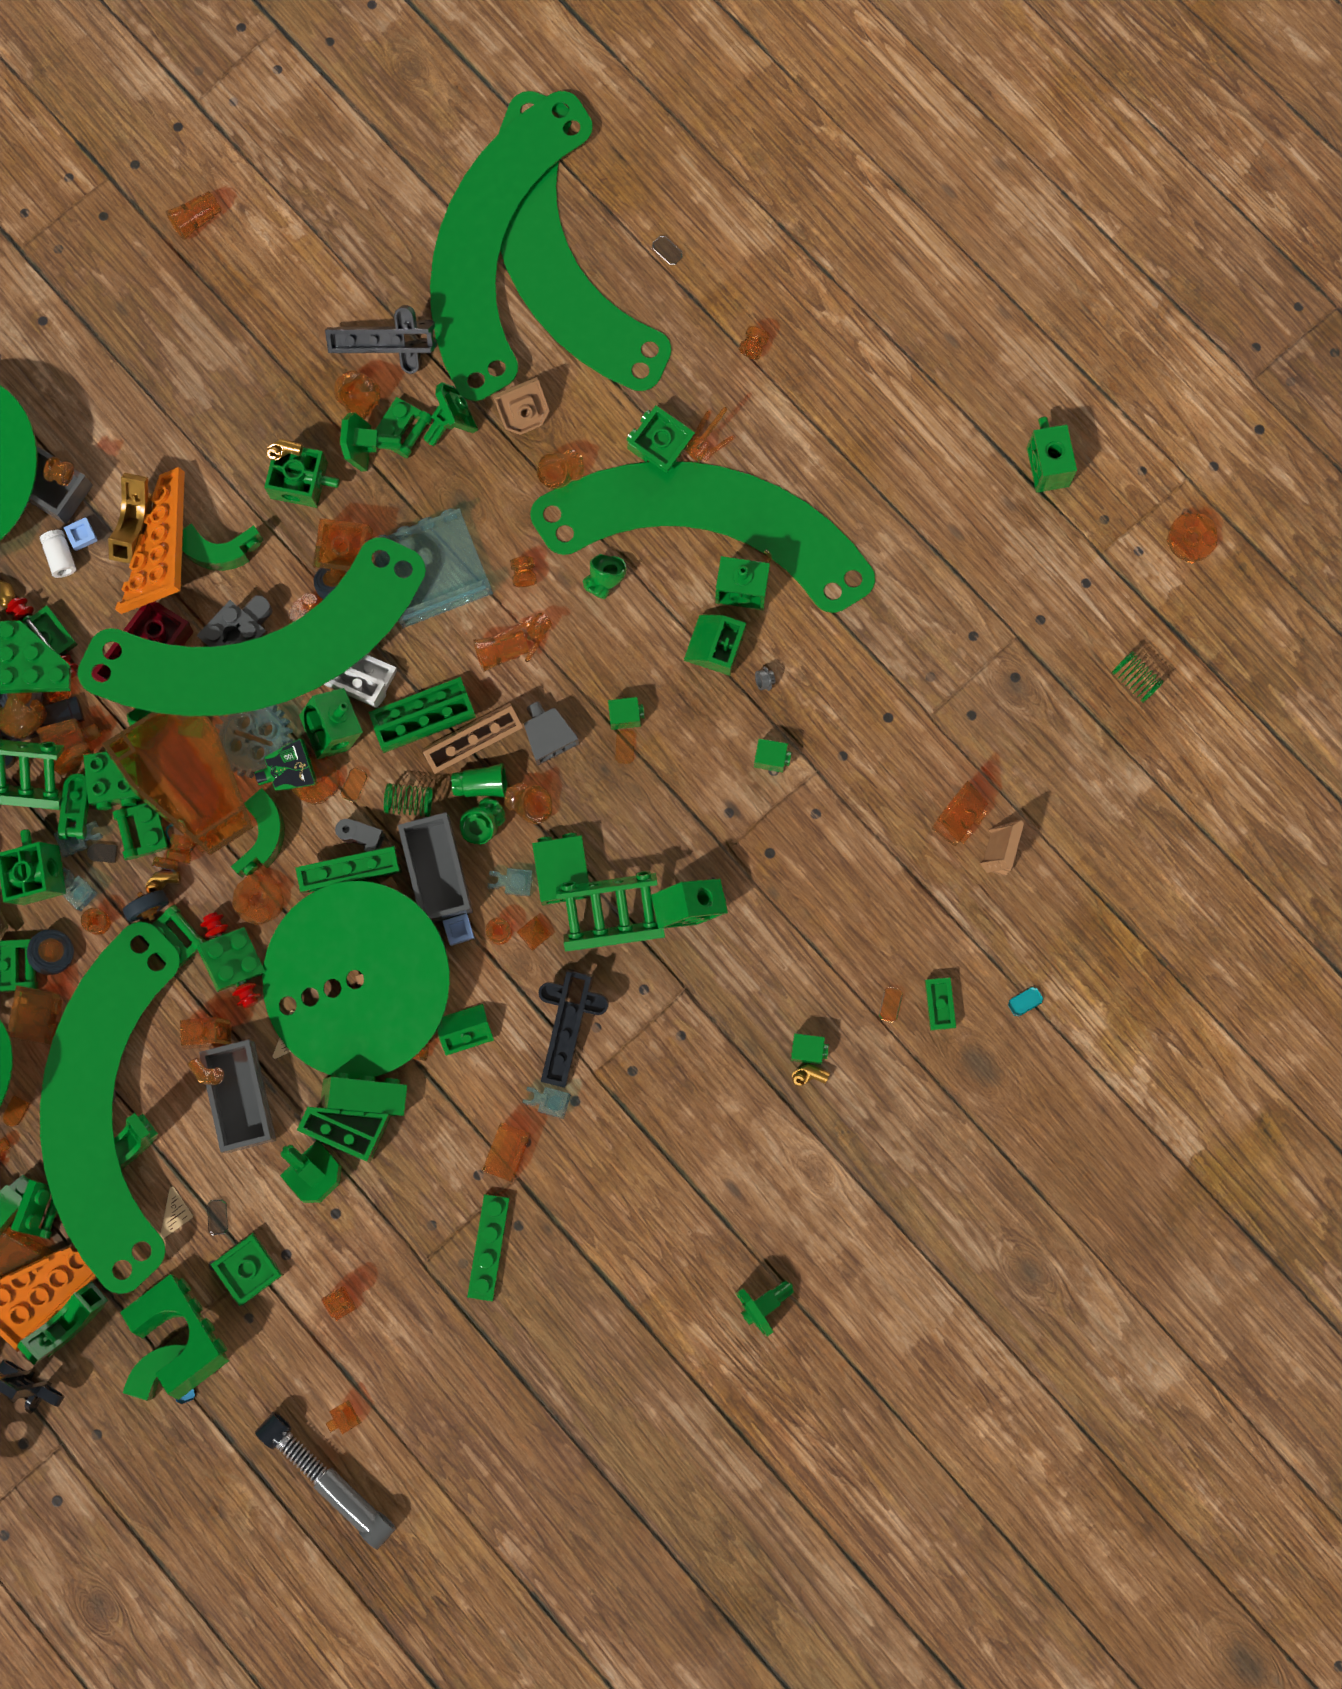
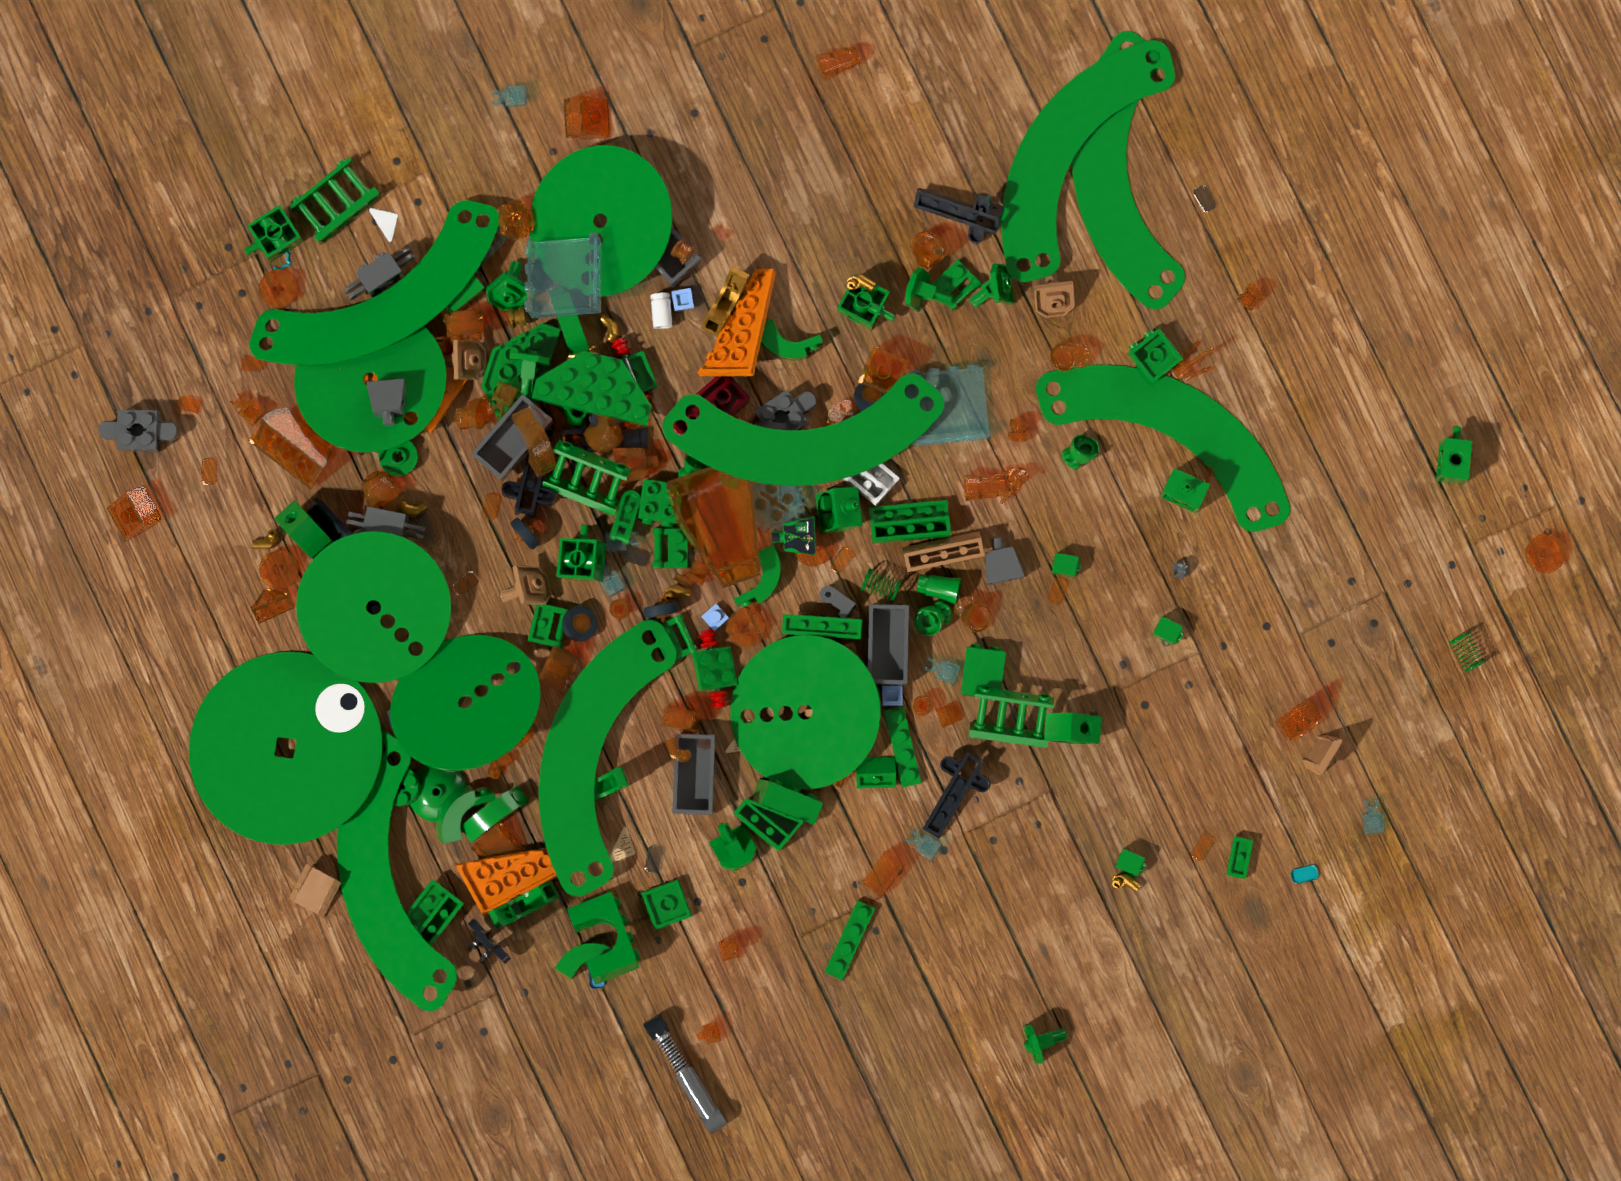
camera: 15 degrees right, 5 degrees up
green plate [11,1179,57,1239] -> none
green slope [684,615,746,676] -> none
none -> light blue plate [701,604,729,632]
none -> green plate [884,706,921,788]
none -> clear light blue plate [1362,799,1385,834]

